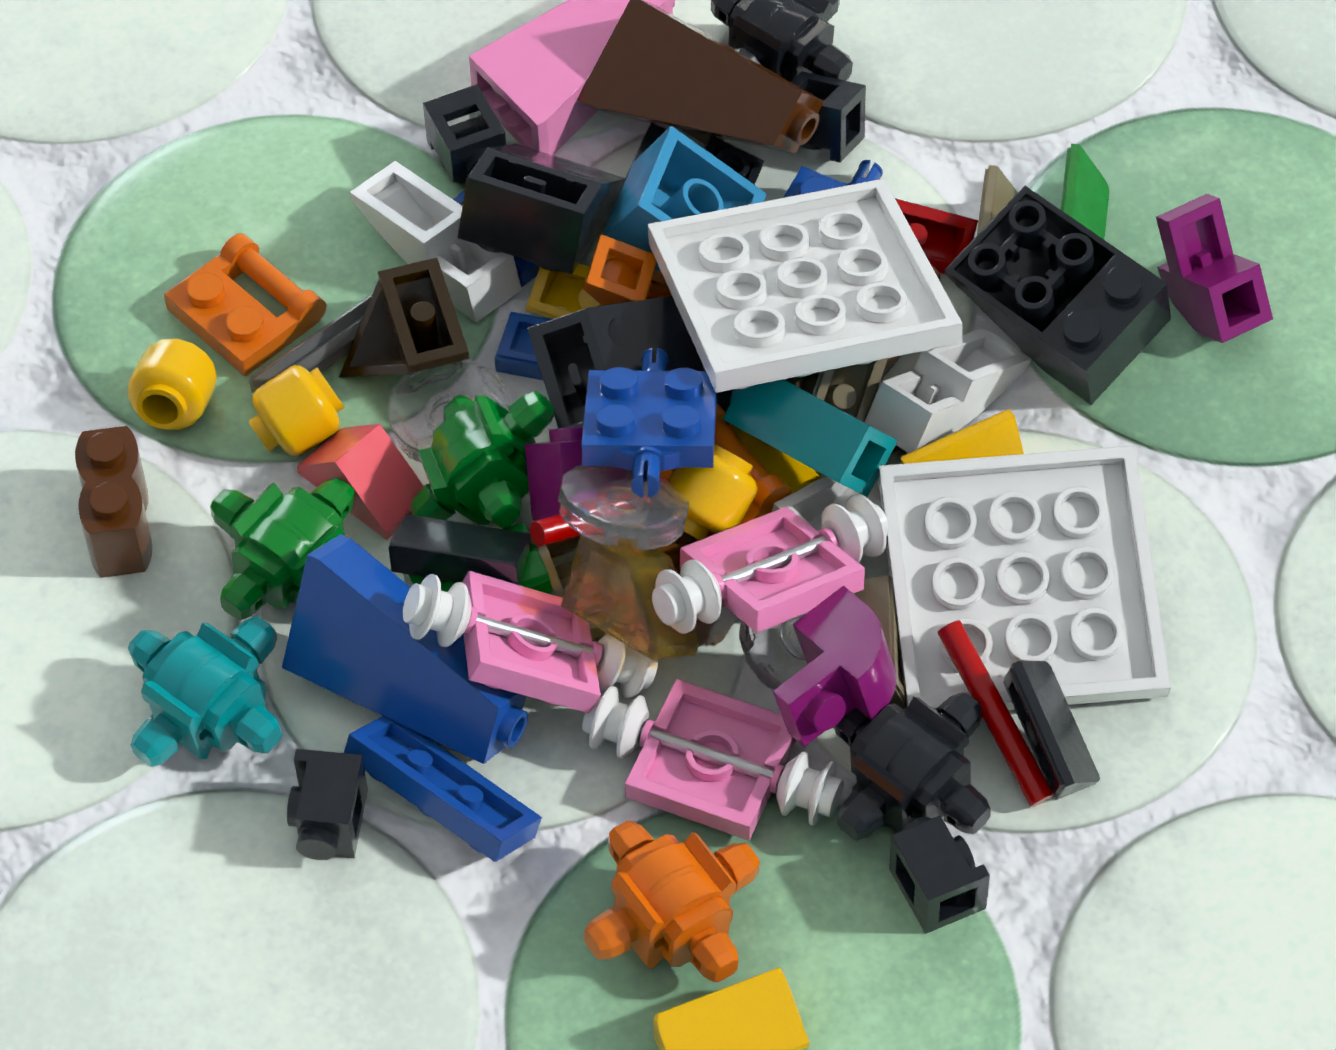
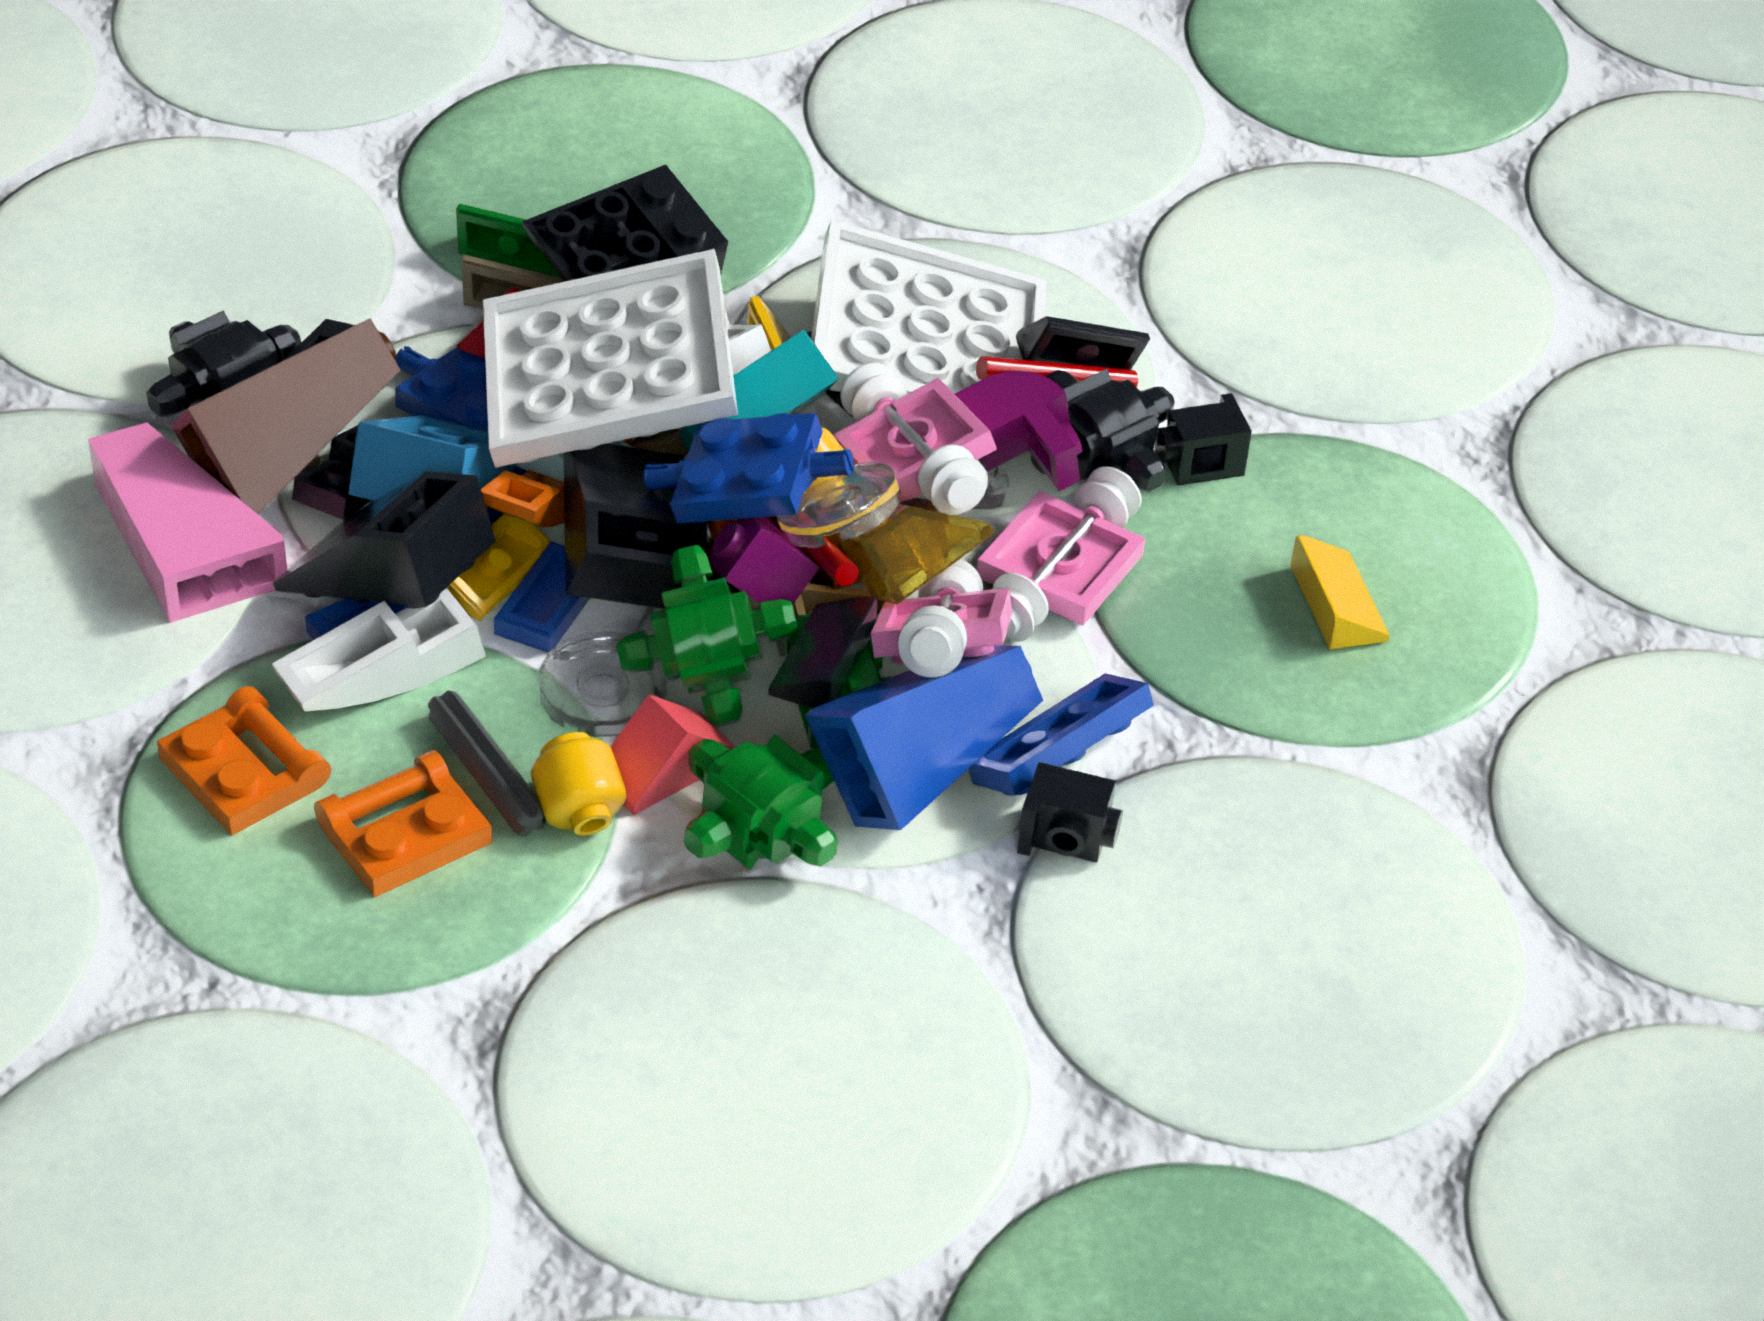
camera: 85 degrees left, 10 degrees down
reddish brown brick [75,426,152,578] -> none
yellow head [127,339,217,430] -> none
teal piece [128,616,282,767] -> none
dark brown slope [339,257,469,377] -> none
black brick [423,84,506,183] -> none
orange piece [584,820,760,982] -> none
magenta brick [1156,194,1273,343] -> none
none -> orange plate [157,686,331,836]

